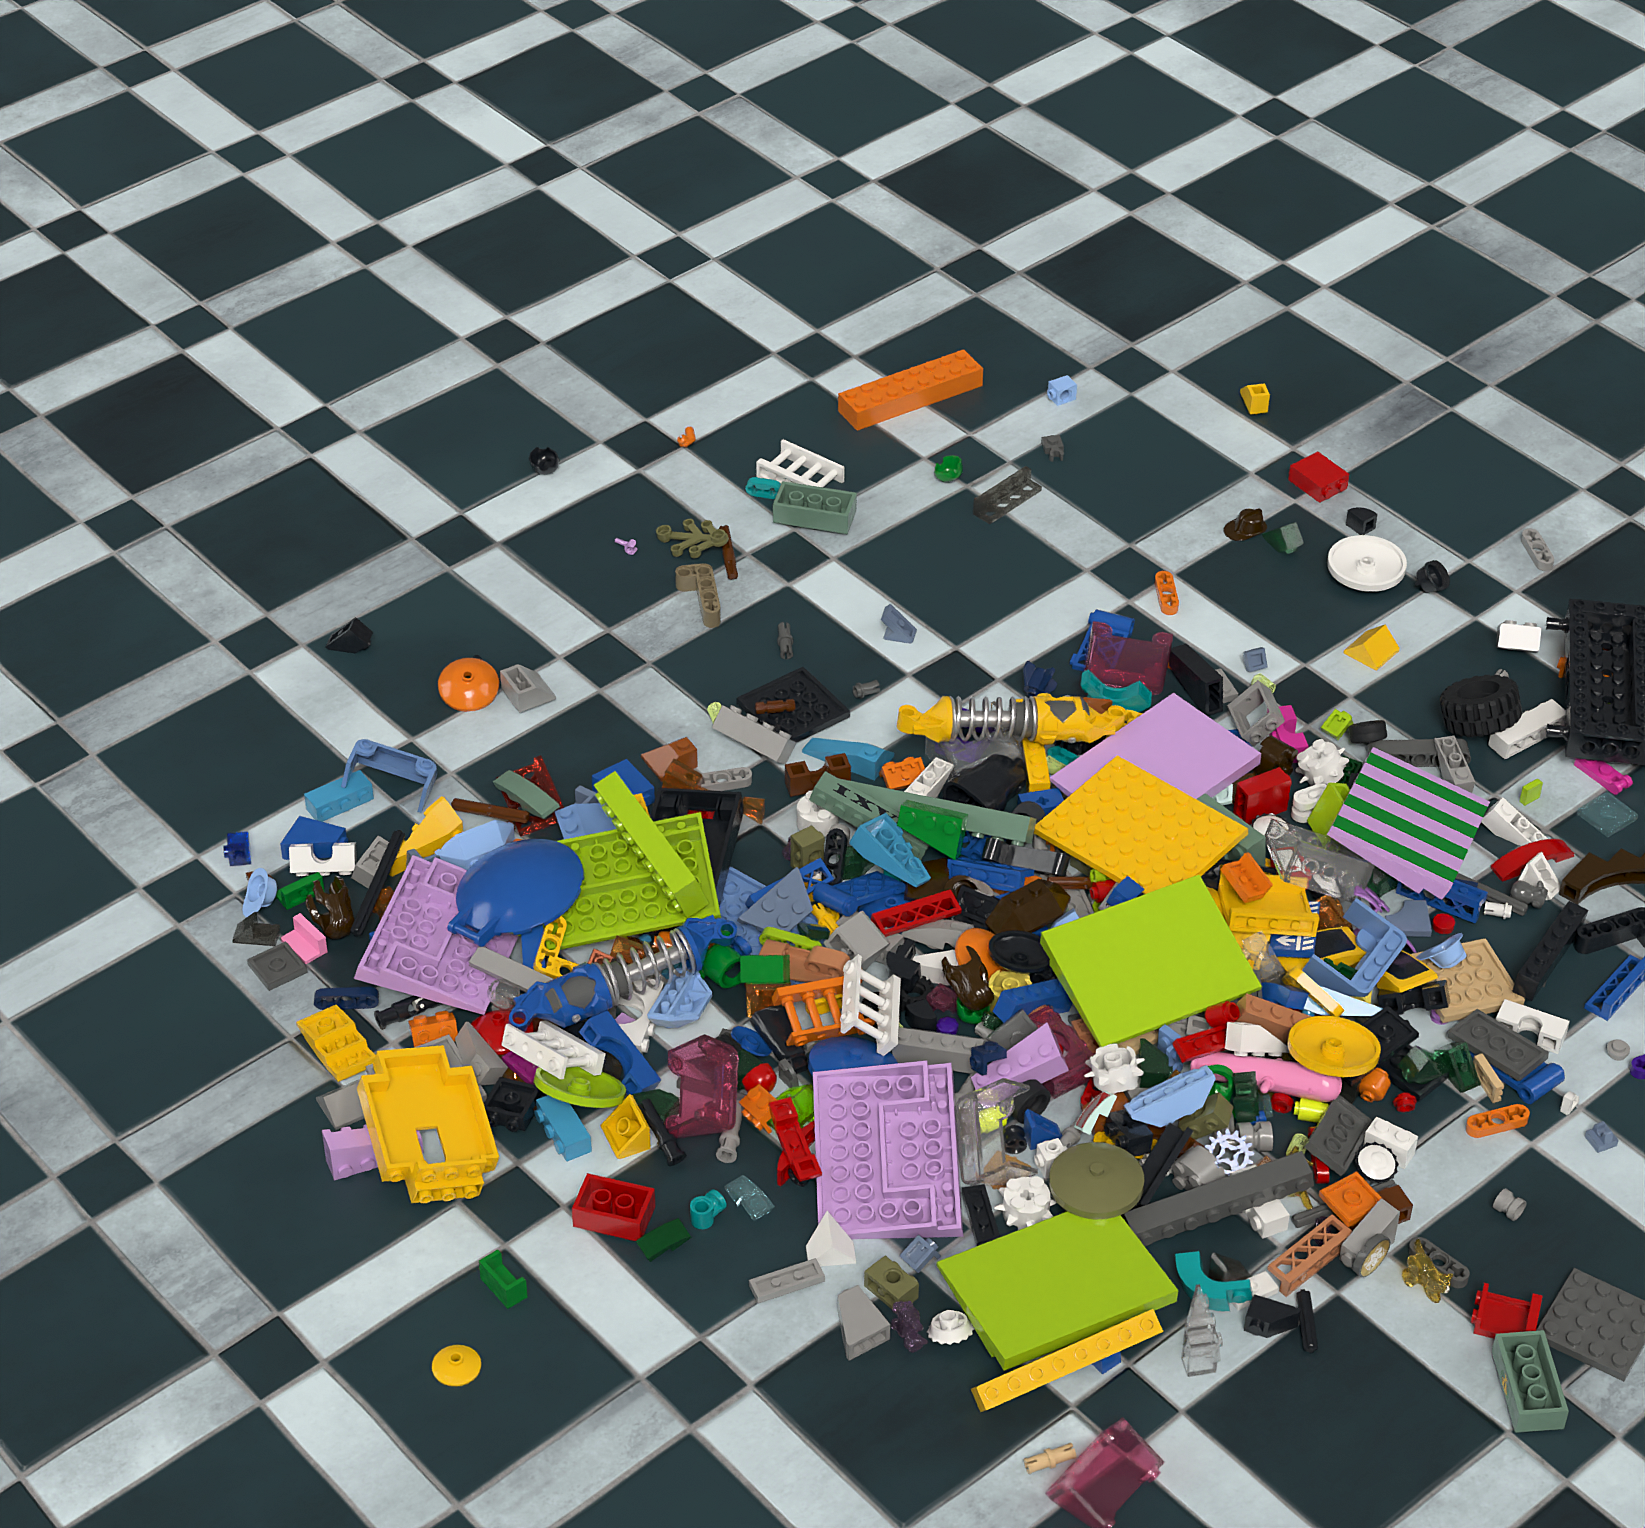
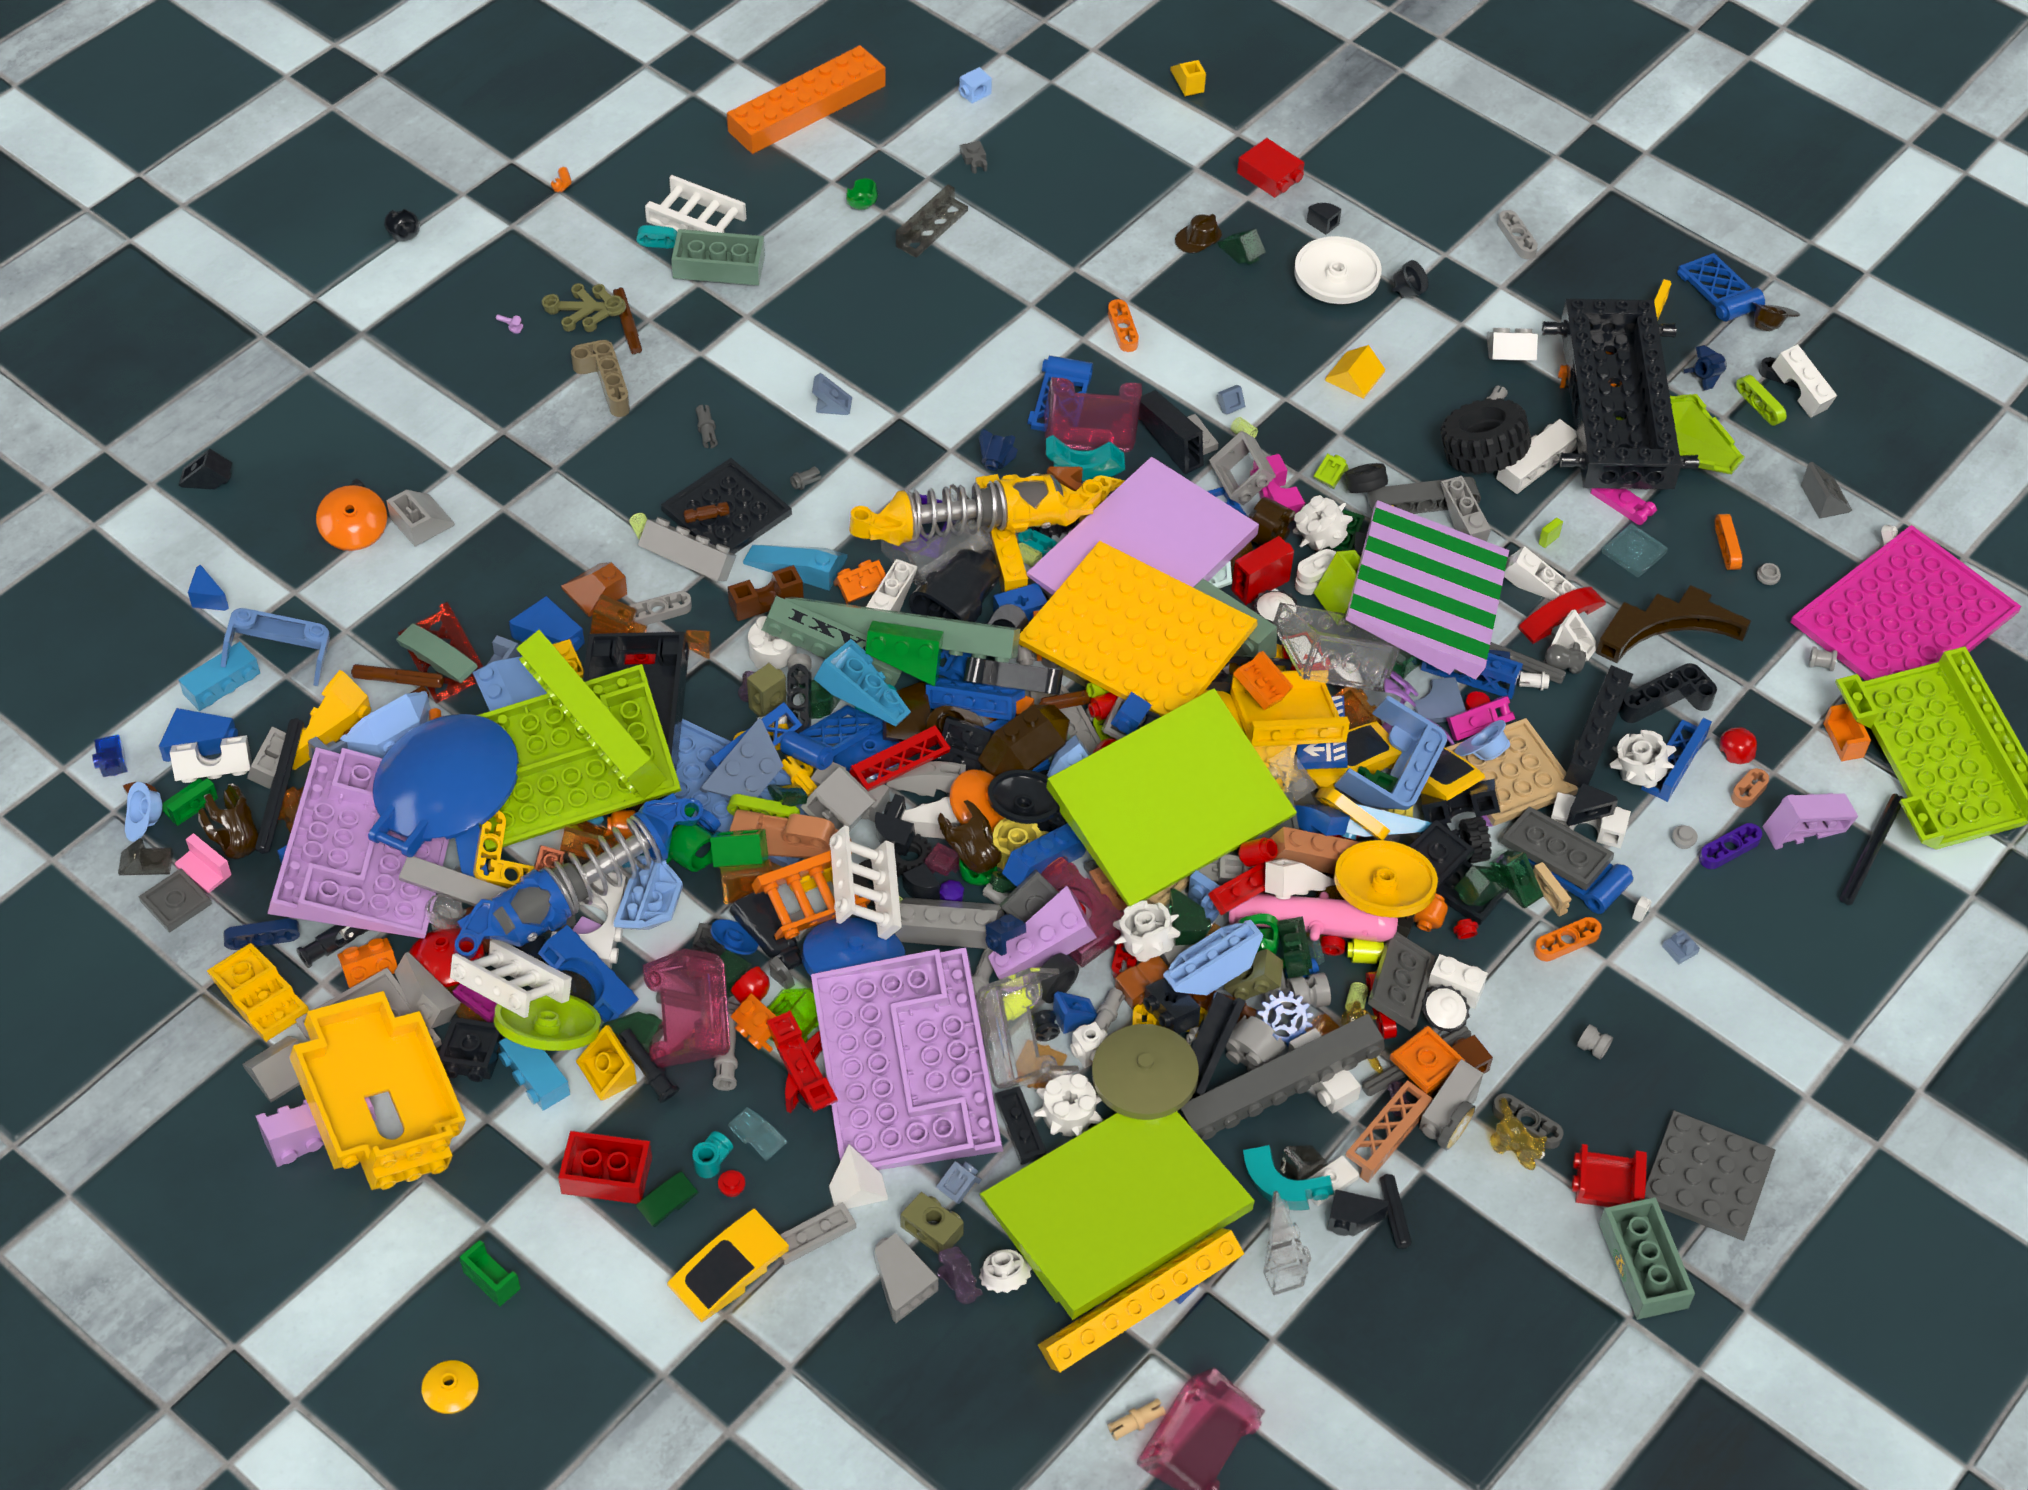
camera: 10 degrees left, 10 degrees up
light aqua slope [1074,1091,1117,1135] -> none
none -> blue slope [188,565,229,611]
none -> yellow slope [667,1208,789,1323]
none -> red plate [718,1170,745,1197]
none -> dark pink plate [1446,696,1515,741]
none -> black tyre [1458,816,1492,863]
none -> black slope [1566,783,1618,826]
none -> white brick [1610,730,1676,788]

